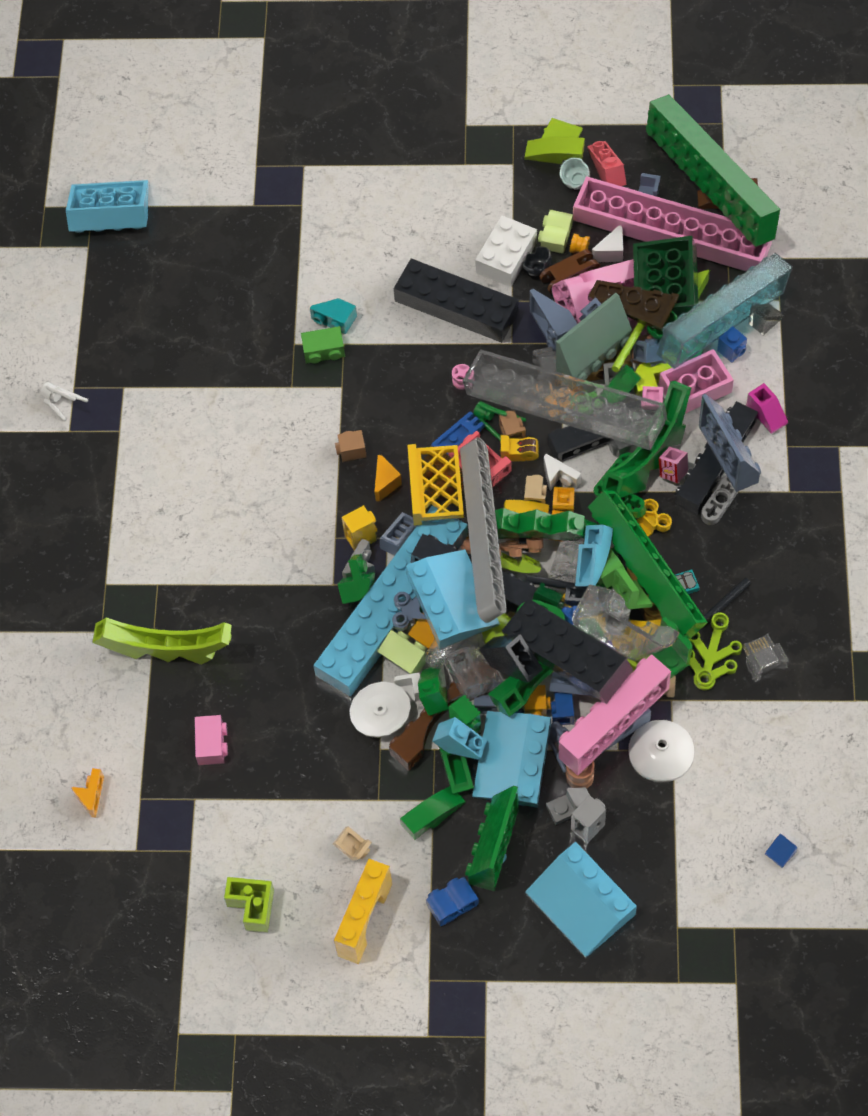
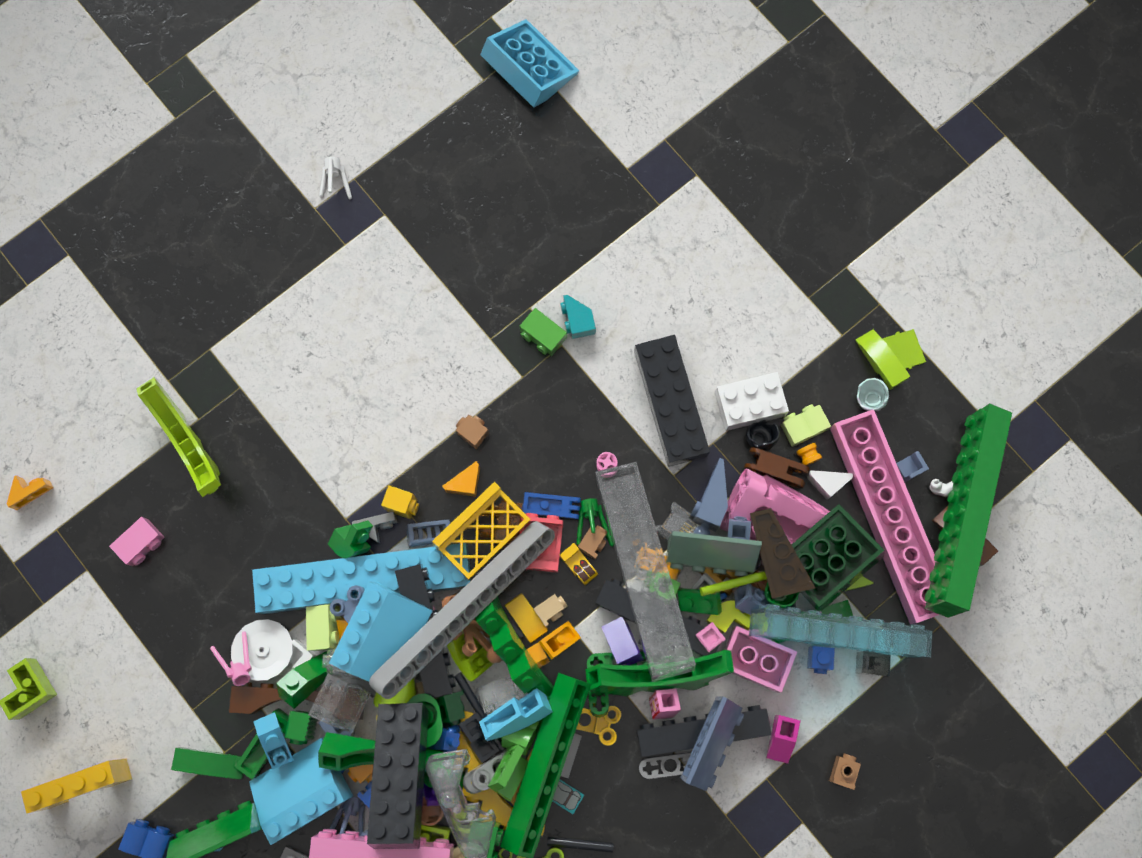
camera: 45 degrees right, 15 degrees up
tan bracket [333,826,372,861] -> none
black slope [479,634,543,683] -> none
white slope [544,454,581,491] -> none
coral slope [587,141,627,186] -> none
none -> bright pink plant [210,631,252,686]
none -> hinge [602,617,644,666]
none -> medium nougat brick [829,754,861,790]
none -> white arm [930,479,953,497]

